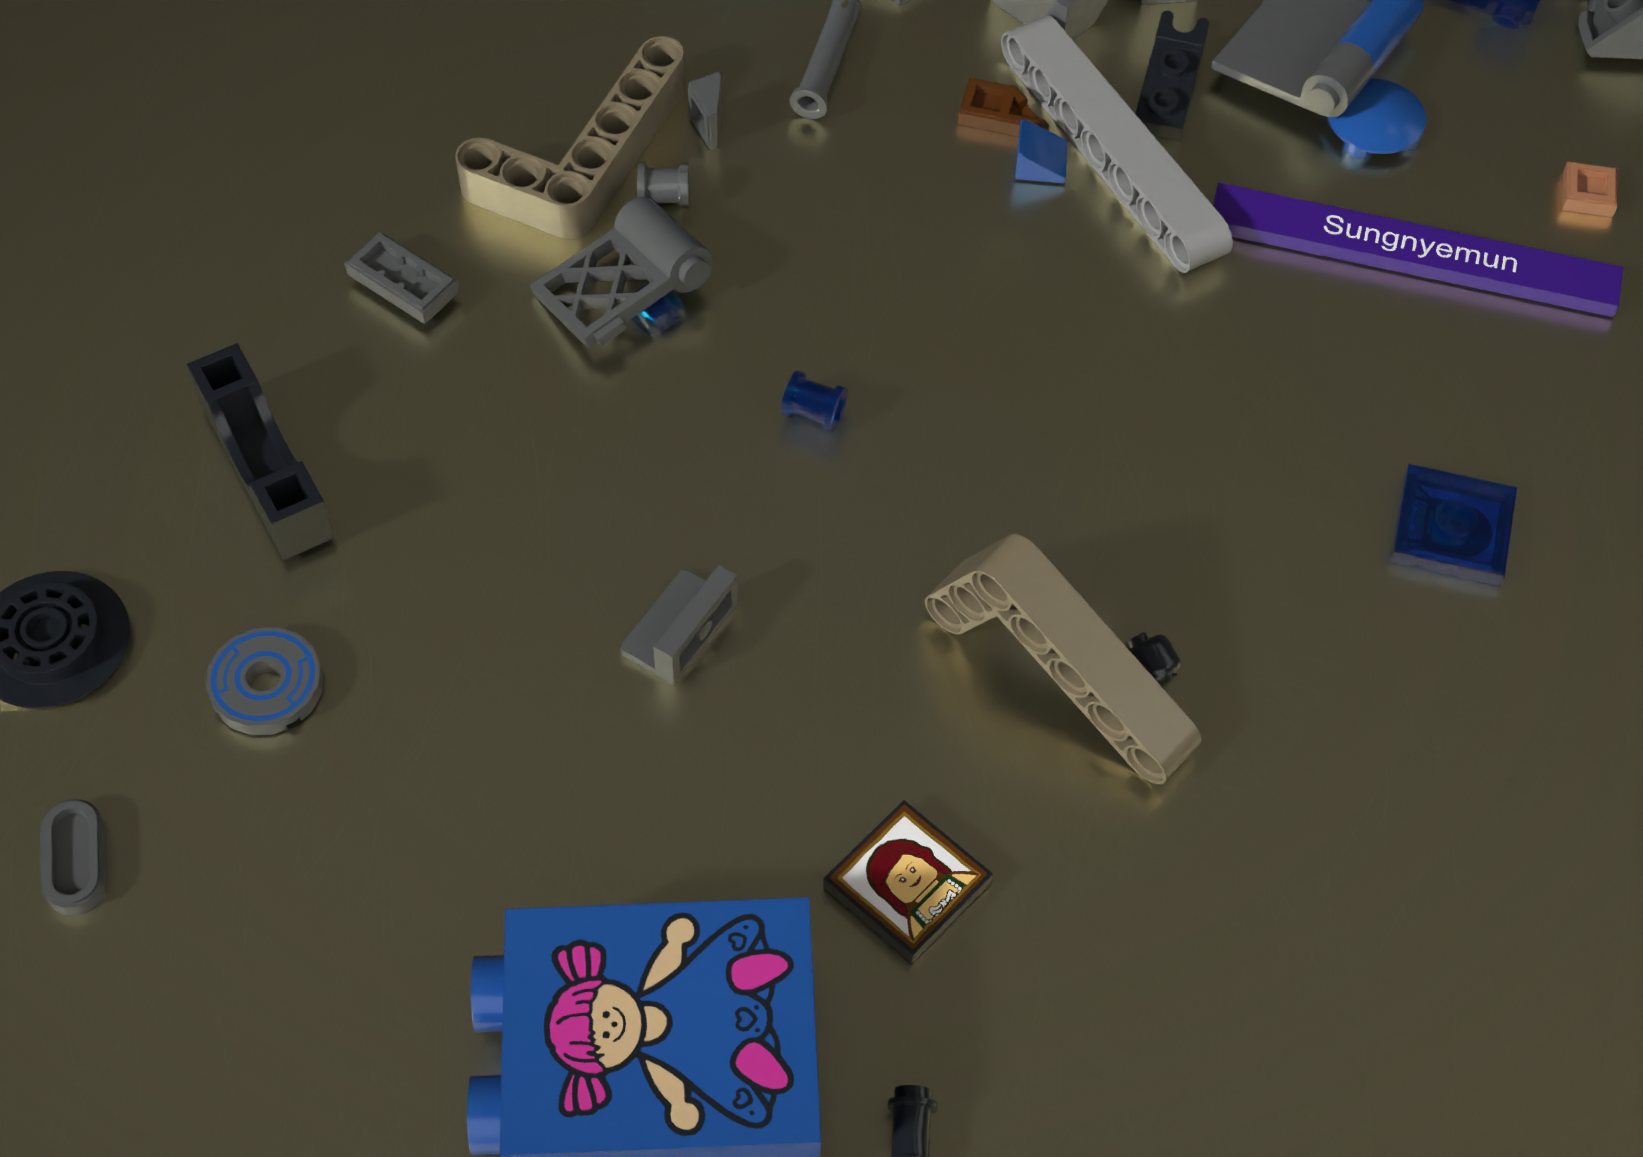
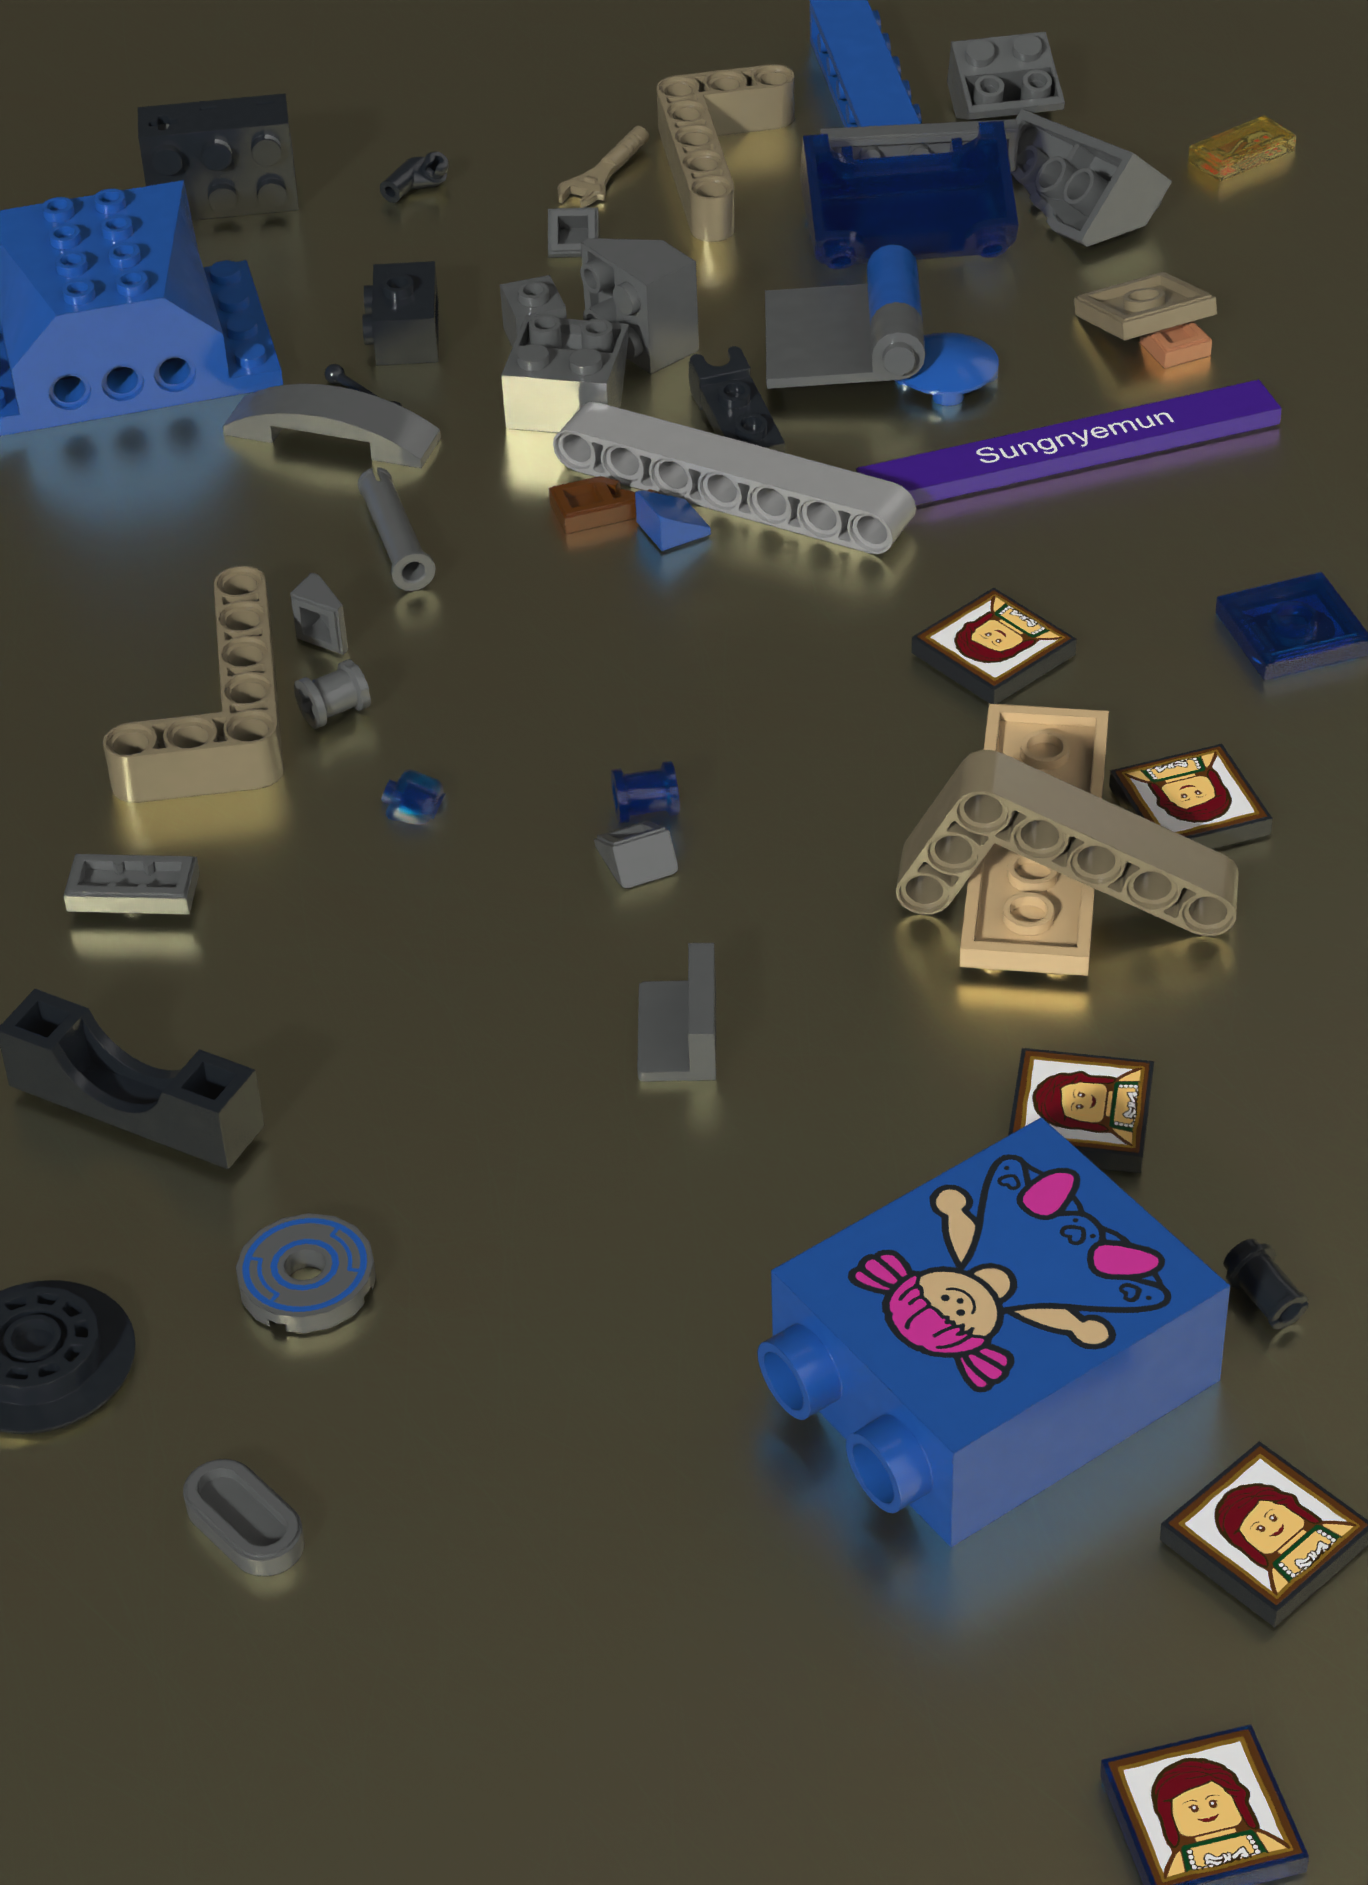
camera: 30 degrees left, 15 degrees down
dark grey piece [530,197,714,349] -> none
none -> dark grey slope [594,820,678,888]
none -> tile [911,588,1077,704]
none -> tan plate [960,704,1109,976]
none -> dark tan tile [1074,272,1217,341]
none -> tile [1109,744,1273,849]

